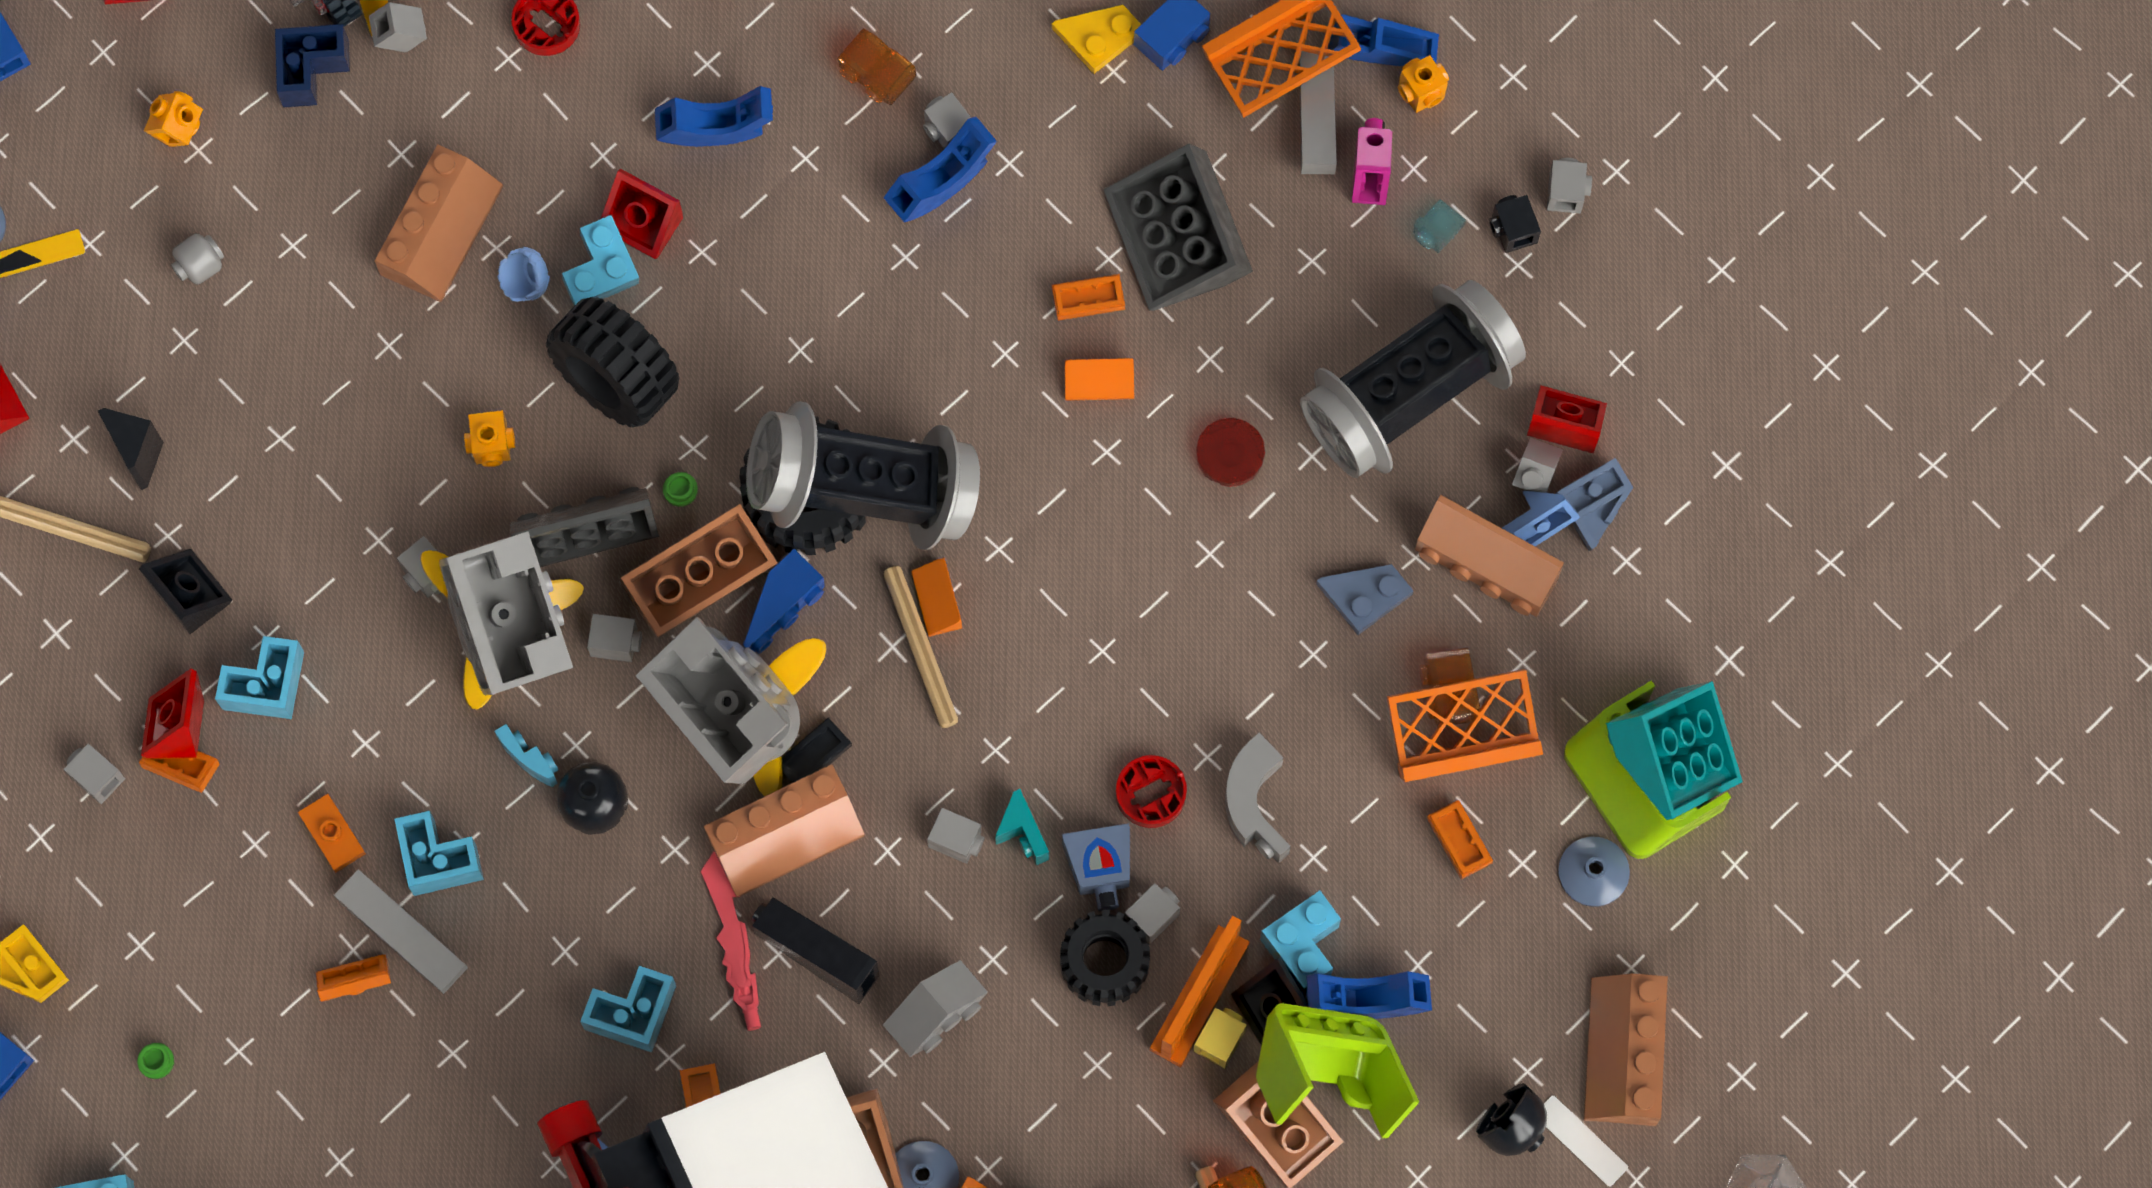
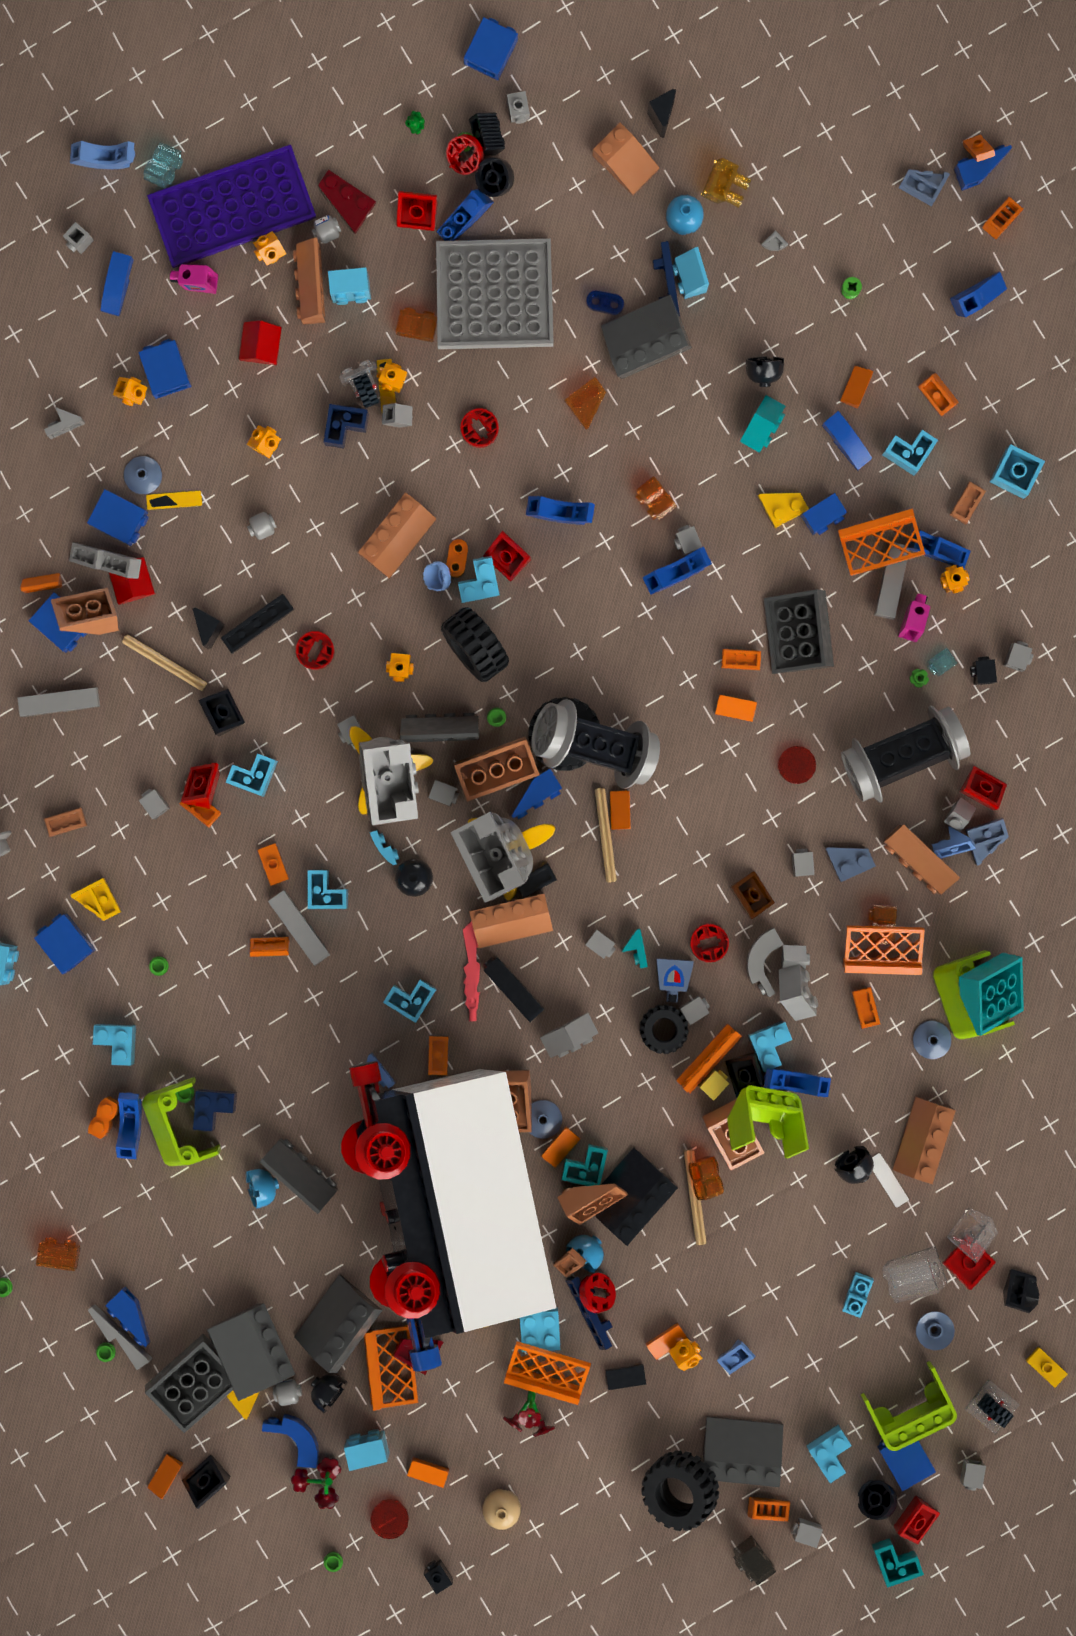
camera: 15 degrees right, 15 degrees up
none -> black plate [221,594,295,654]
none -> red piece [296,631,335,670]
none -> orange plate [446,539,468,578]
none -> reddish brown slope [729,871,775,919]
none -> light grey brick [779,964,818,1021]
none -> light grey brick [781,945,810,970]
none -> light grey brick [792,849,815,877]
none -> bright green plate [910,669,929,688]

